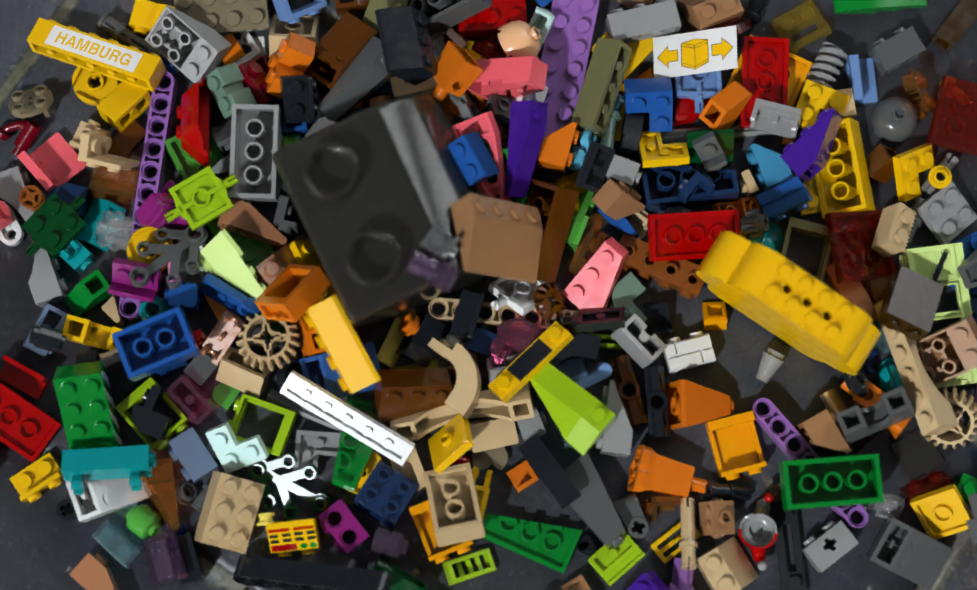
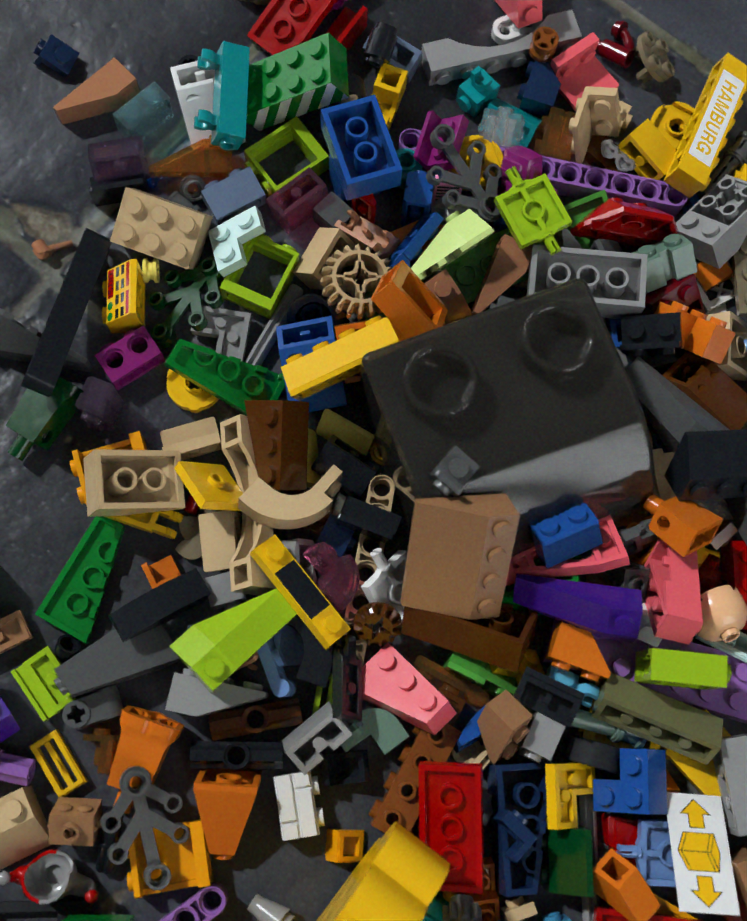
camera: 85 degrees right, 5 degrees down
yellow bracket [9,452,64,503] -> none
dark green plate [21,193,88,259] -> none
green slope [64,269,112,317] -> none
tan slope [102,295,125,326] -> none
bright green head [125,504,161,539] -> none
black brick [132,385,173,441] -> none
bright green tile [213,383,242,411] -> none
white plate [280,371,415,466] -> none
dark blue bracket [353,461,419,530] -> none
orange plate [399,313,421,336] -> none
clear purple piece [407,251,460,293] -> none
lime slope [442,547,497,586] -> none
tan pin [679,497,698,571] -> none
dark grey bracket [692,131,728,173] -> none
none -> dark grey plant [100,766,190,890]
none -> light grey piece [601,139,636,172]
none -> lime window [634,648,731,690]

